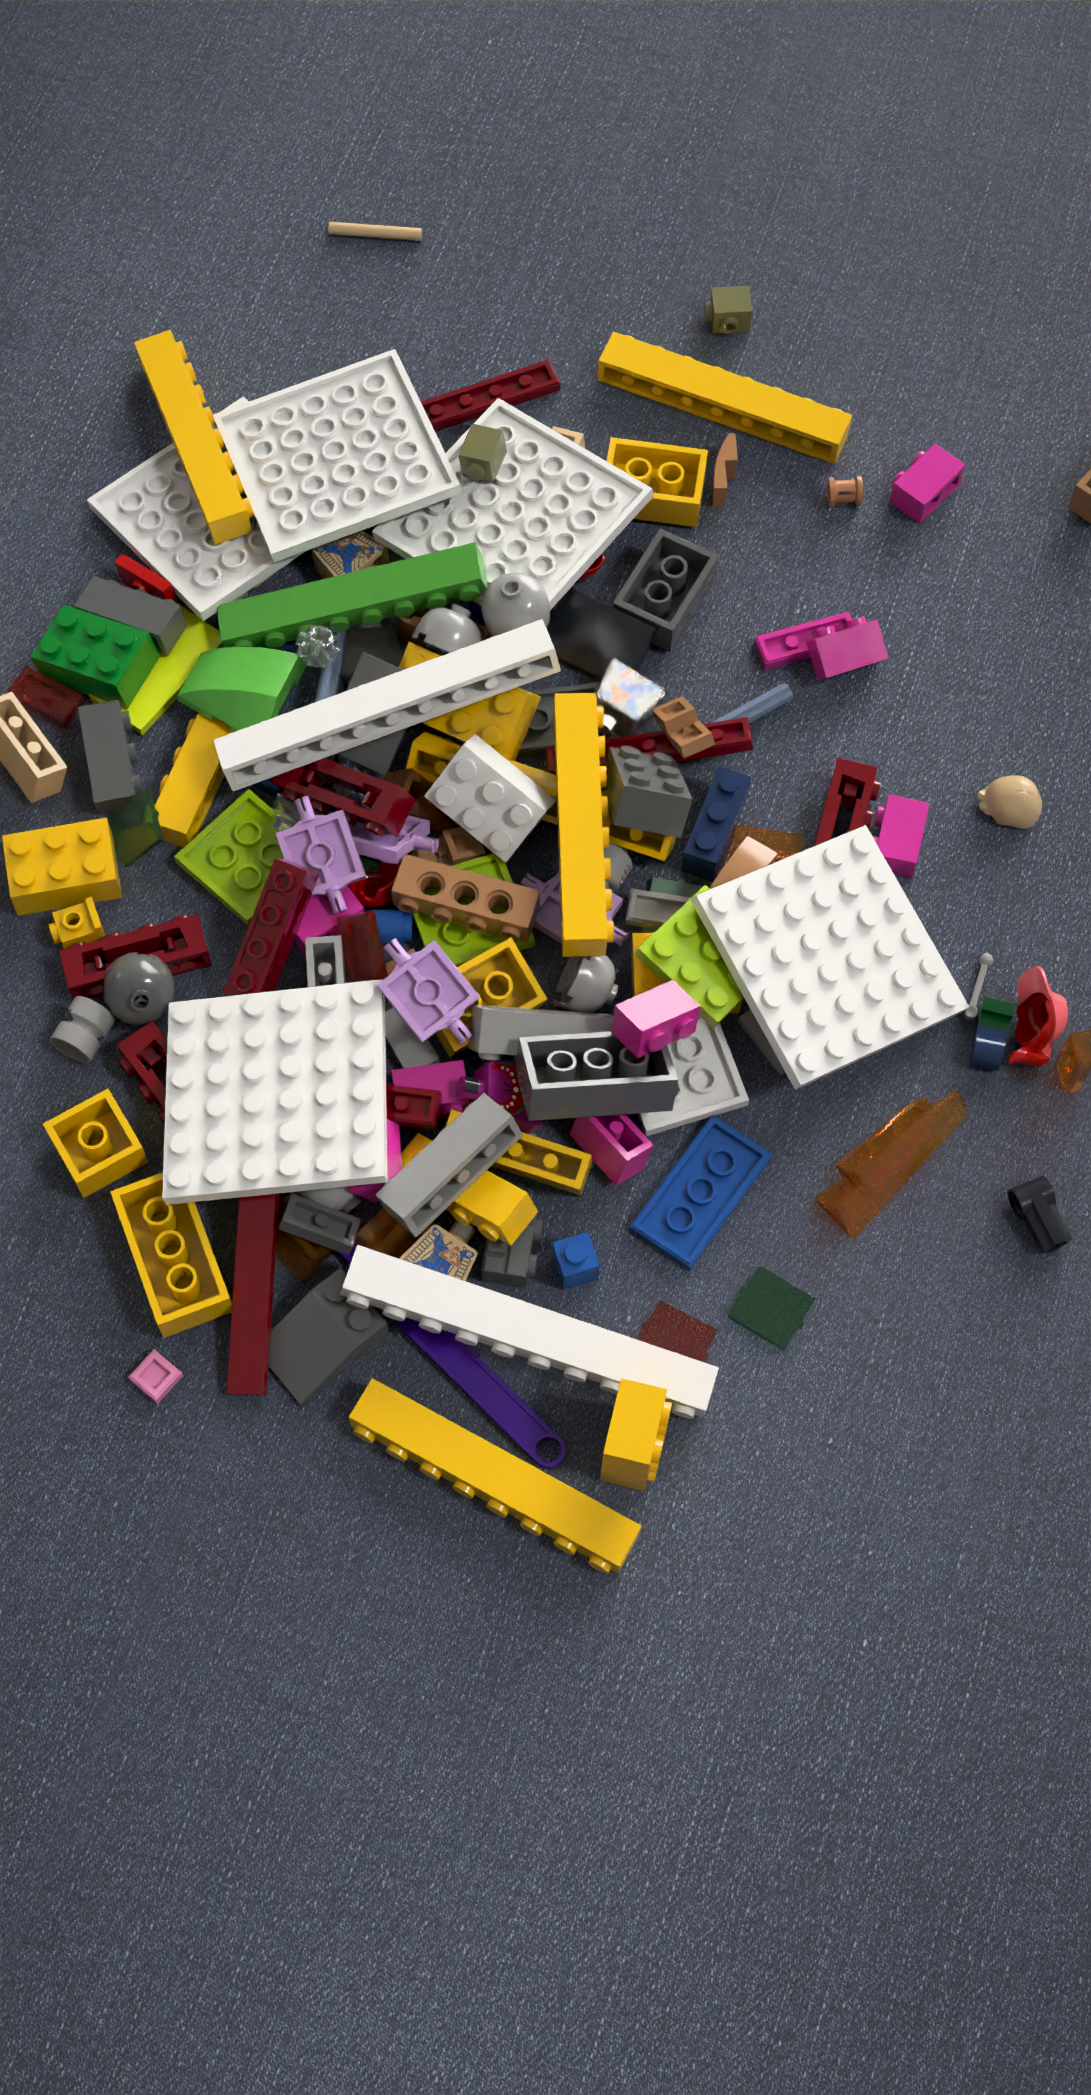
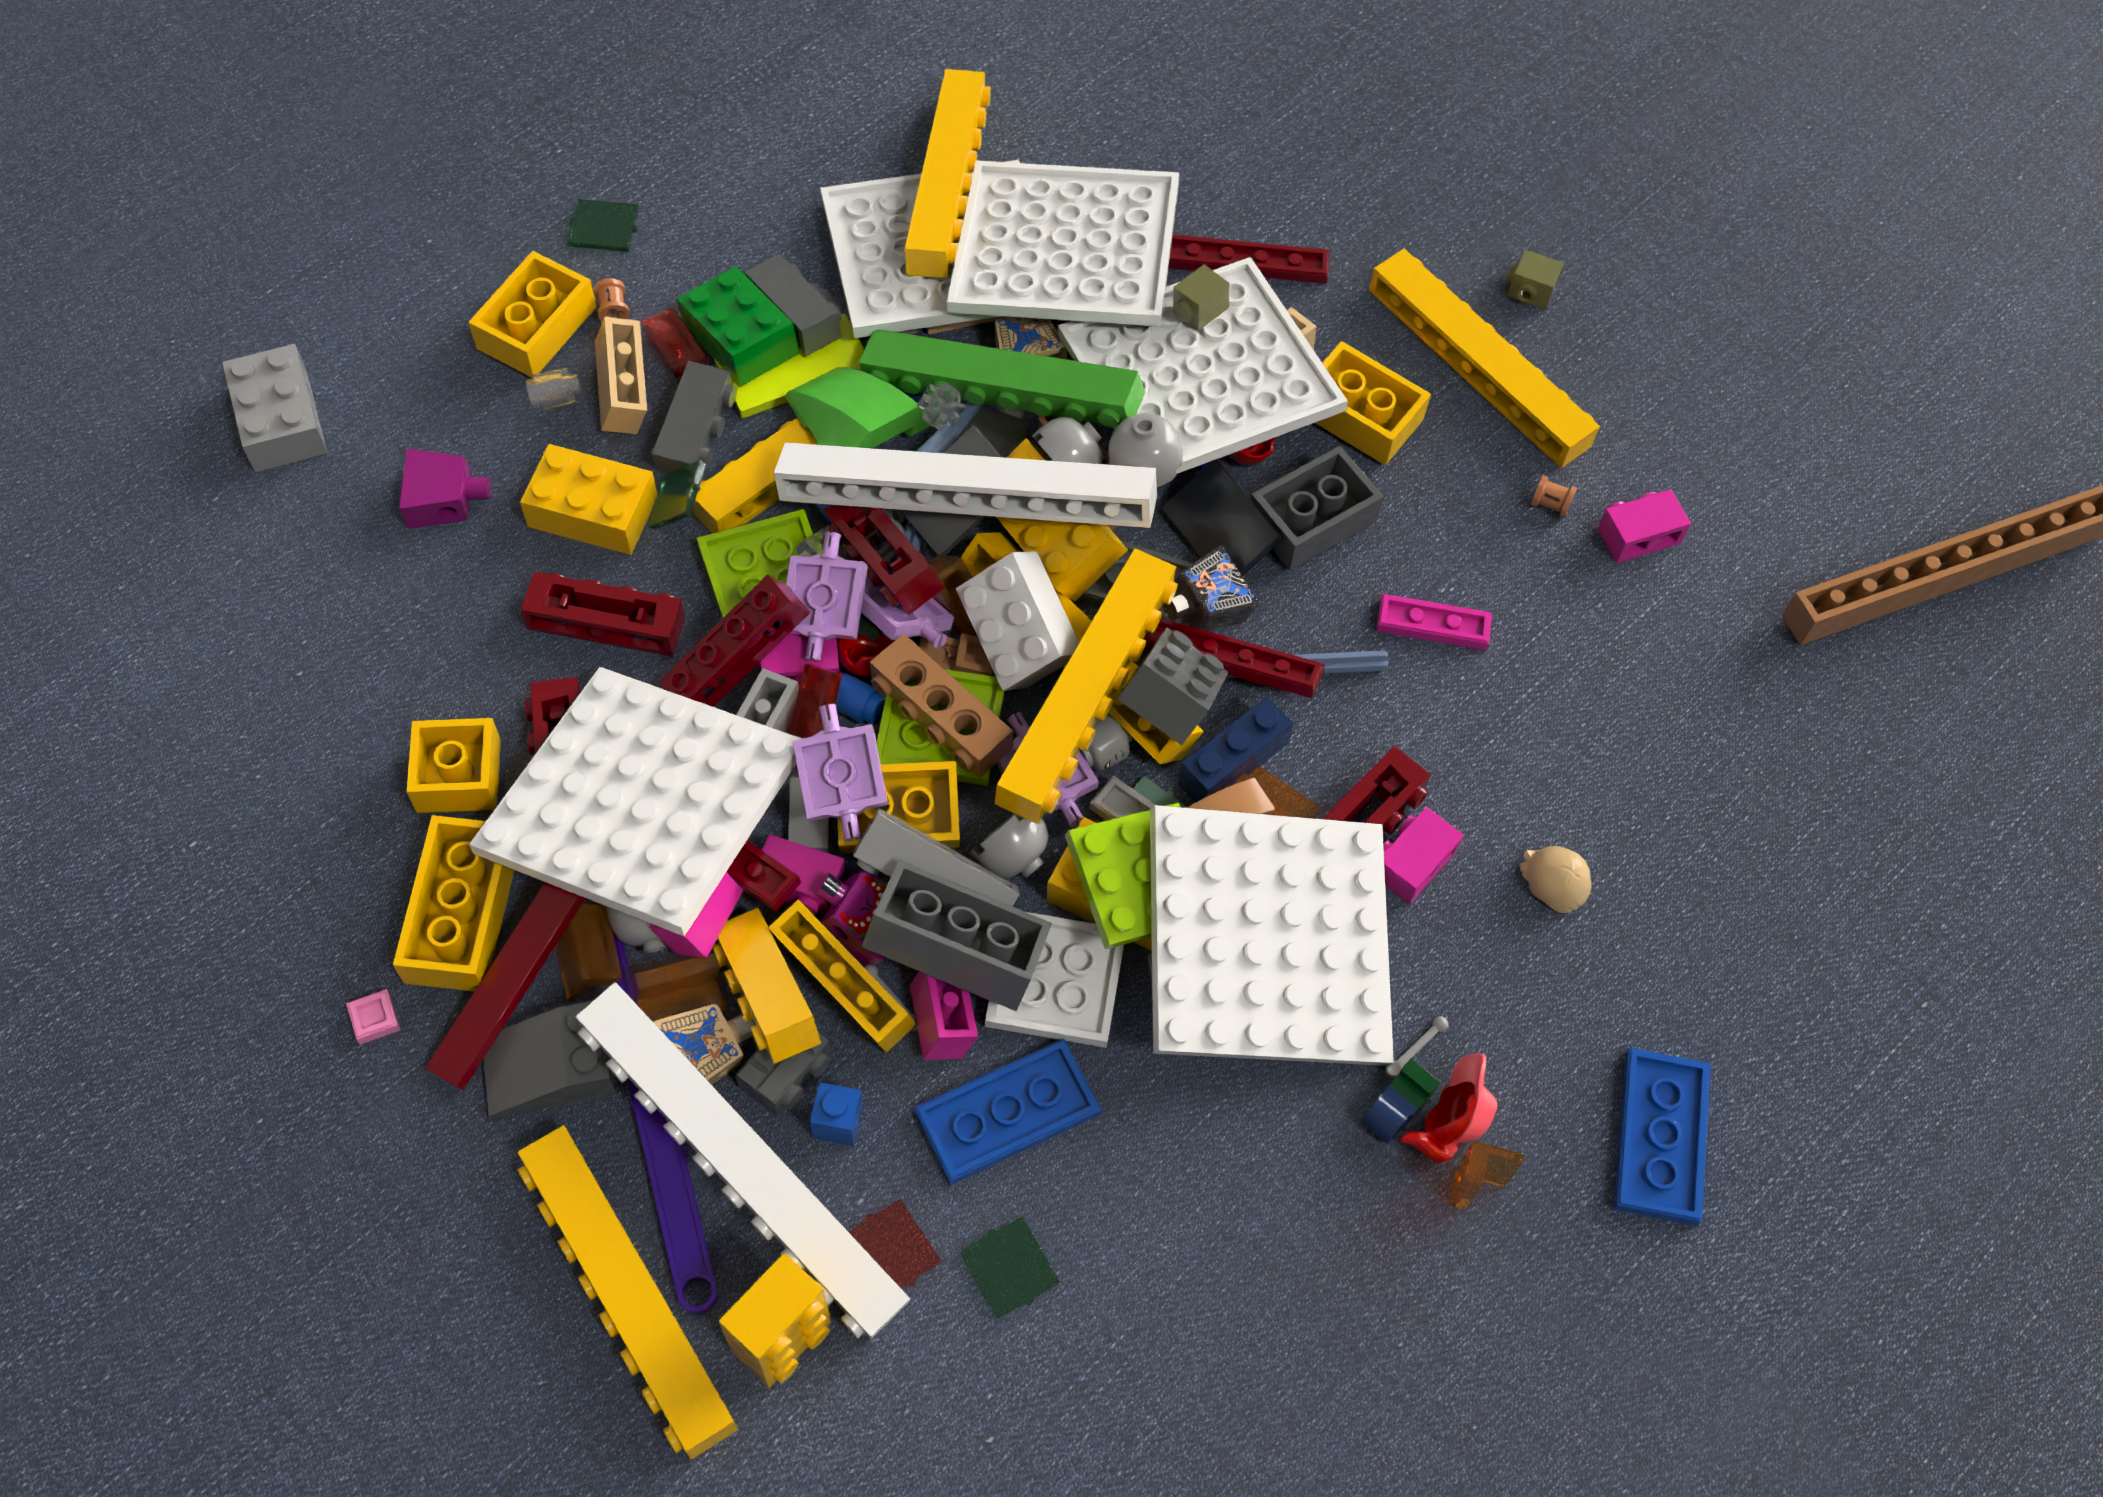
camera: 25 degrees right, 5 degrees down
yellow brick [48,896,105,949] -> none
light grey wheel [49,996,116,1064] -> none
dark grey cylinder [103,952,175,1026] -> none
red plate [114,554,178,604] -> none
dark grey plate [279,1193,361,1255] -> none
tan bar [328,222,422,241] -> none
light grey brick [376,1093,523,1238] -> none
brick [611,980,700,1058] -> none
medium nougat slope [652,696,715,758] -> none
medium nougat slope [712,433,738,508] -> none
dark pink brick [806,616,889,680] -> none
clear orange wedge [815,1090,968,1238] -> none
black piece [1007,1176,1072,1254] -> none

